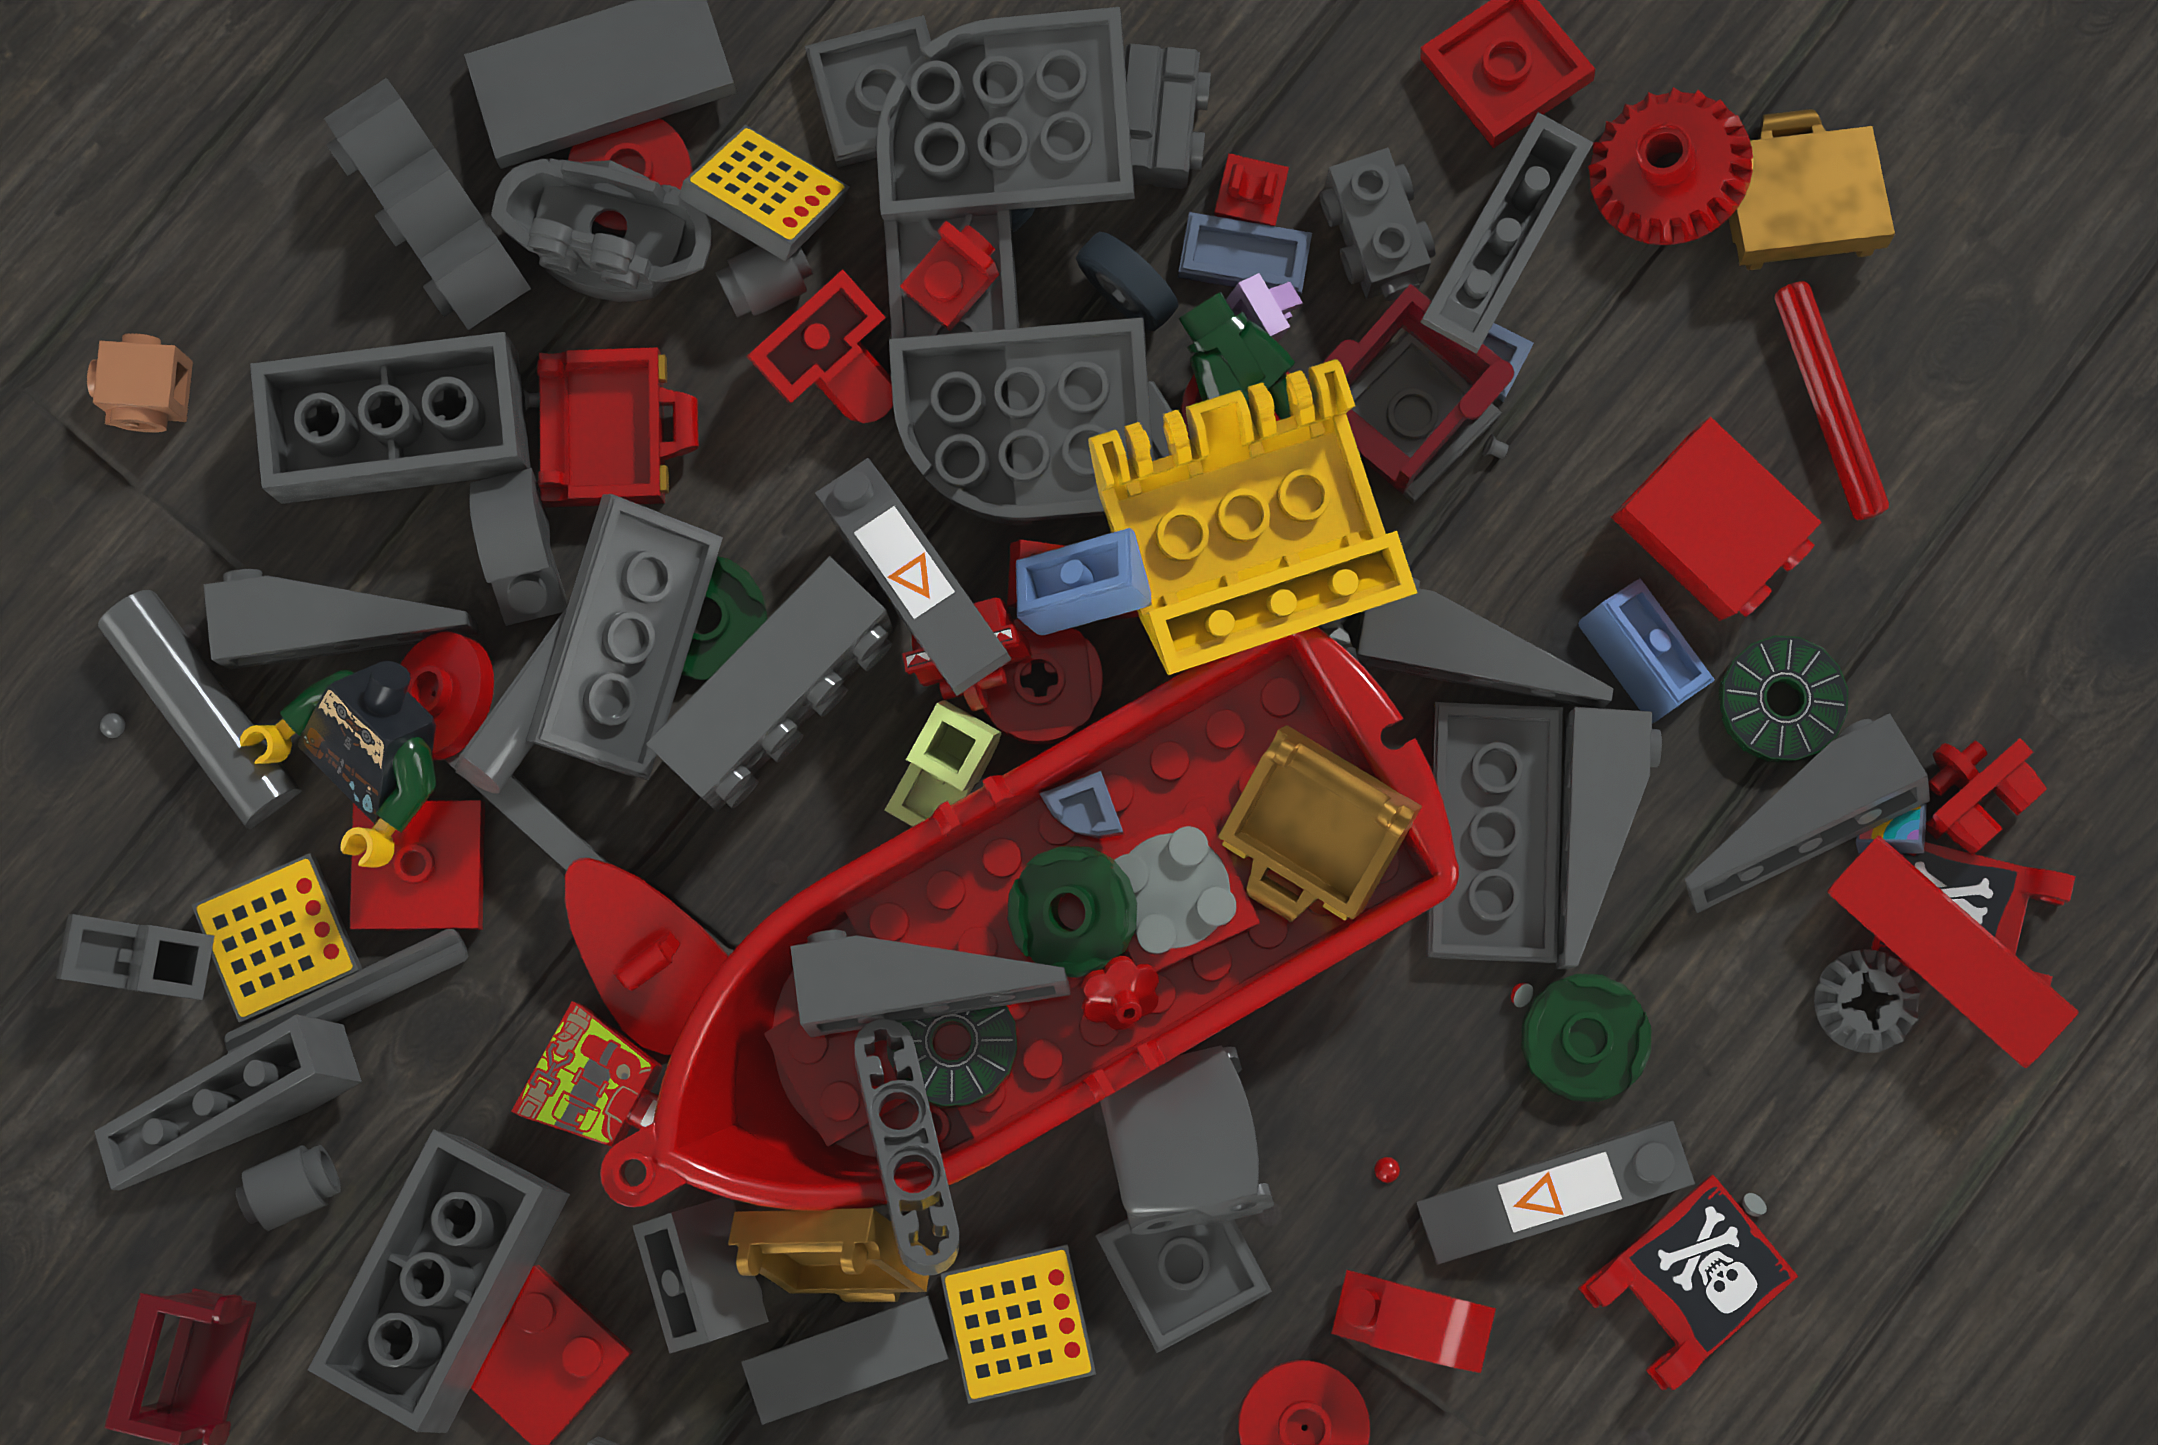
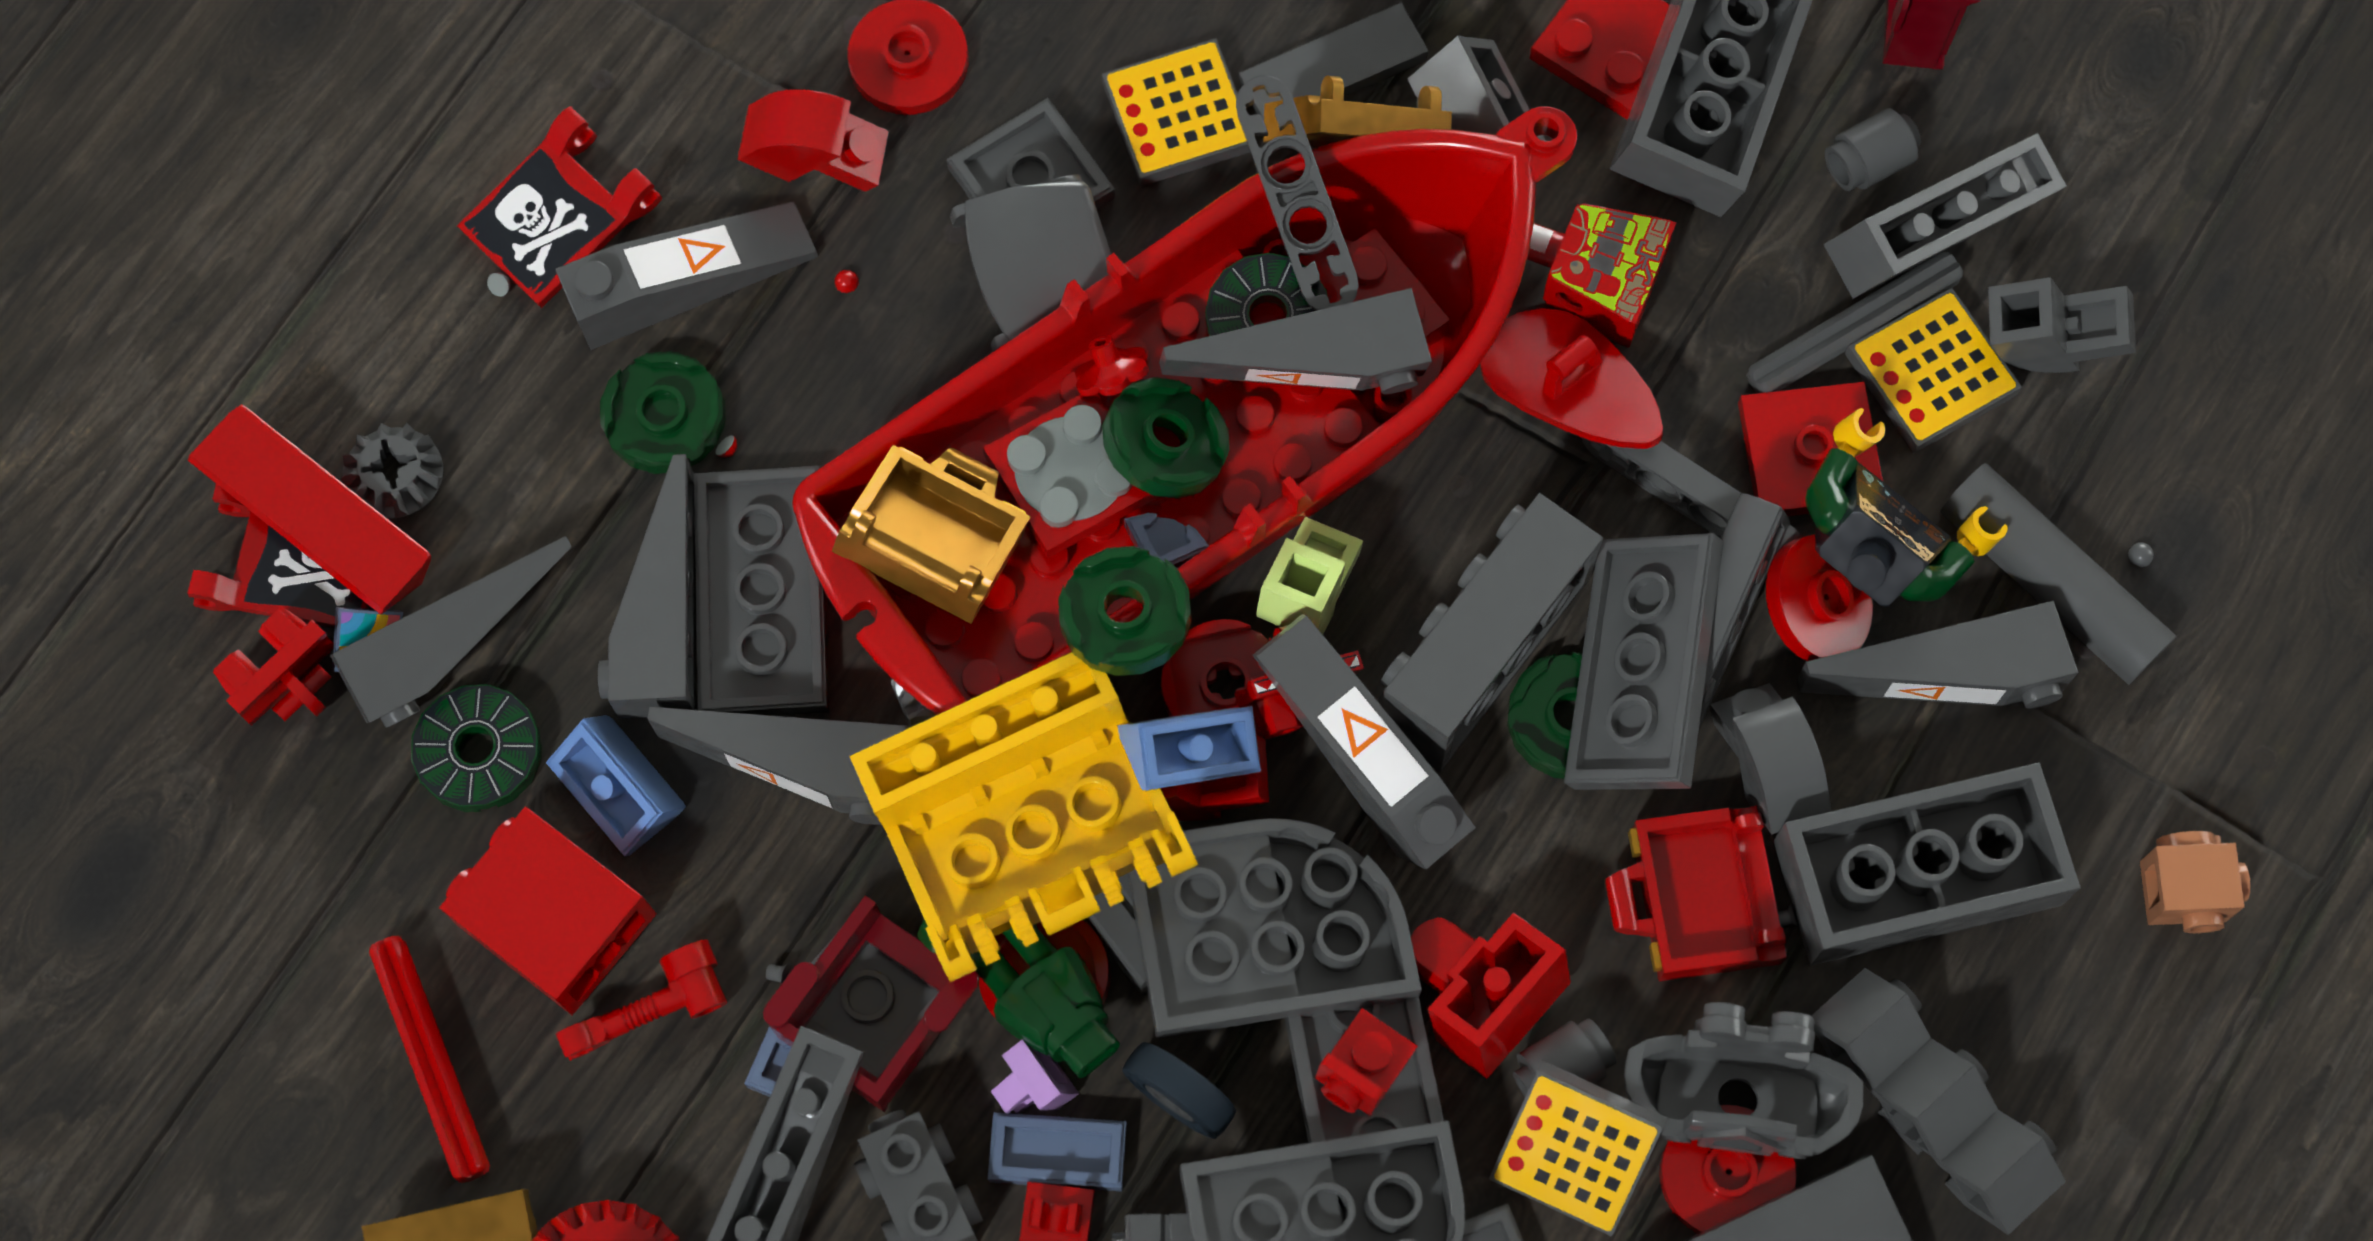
camera: 175 degrees right, 10 degrees down
none -> red brick [556,939,728,1061]
none -> dark green tile [1058,546,1191,676]

